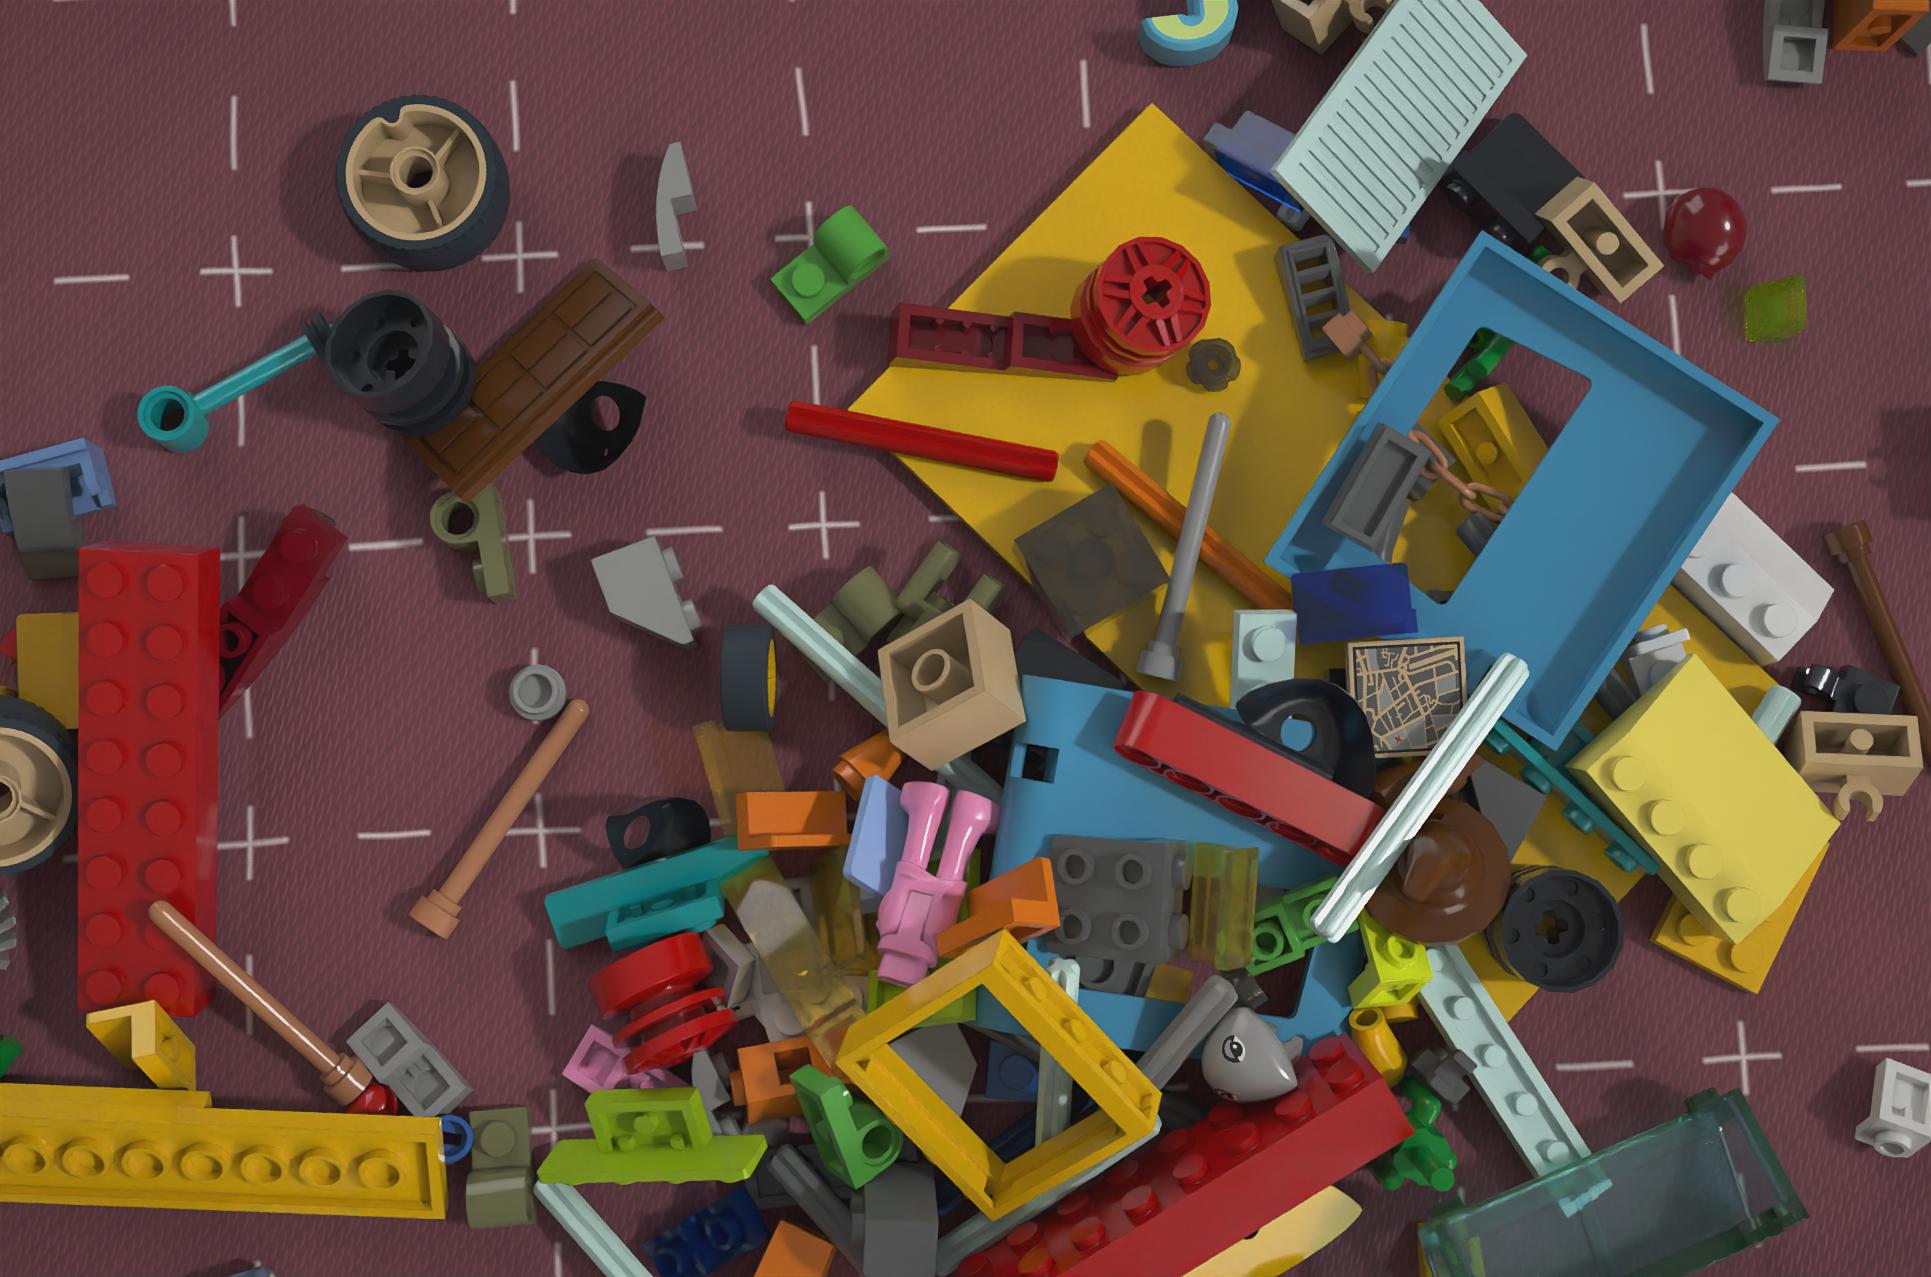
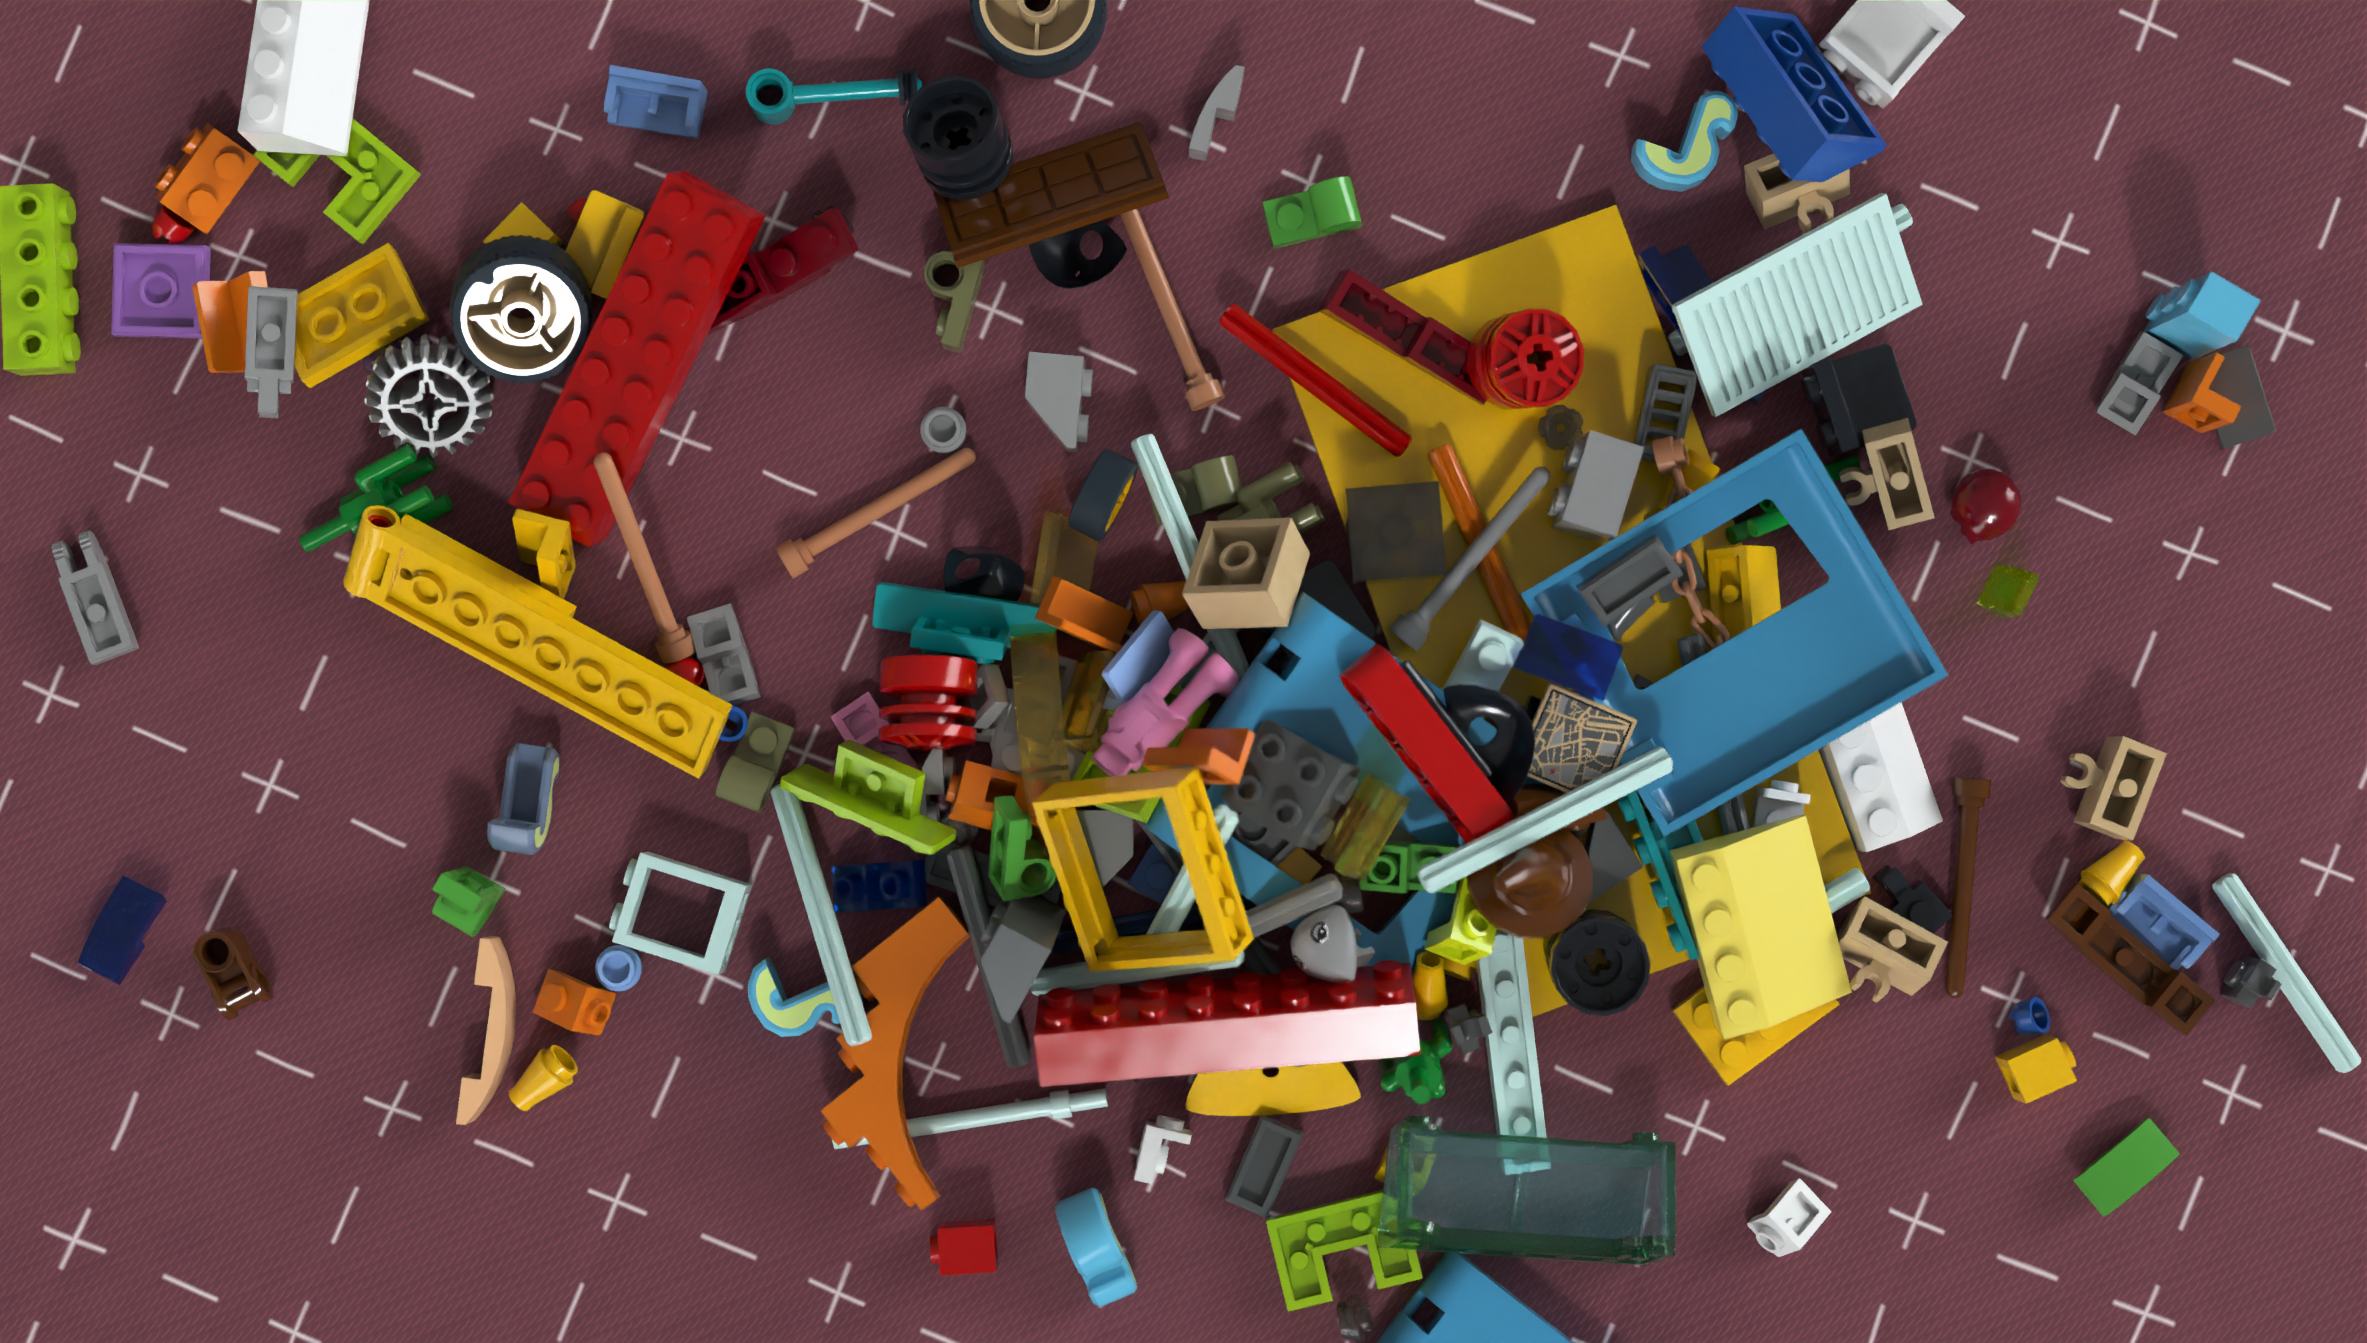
camera: 30 degrees right, 5 degrees up
dark grey slope [4,466,85,579] -> none
none -> nougat piece [1120,209,1226,411]
none -> light grey brick [1547,430,1644,544]

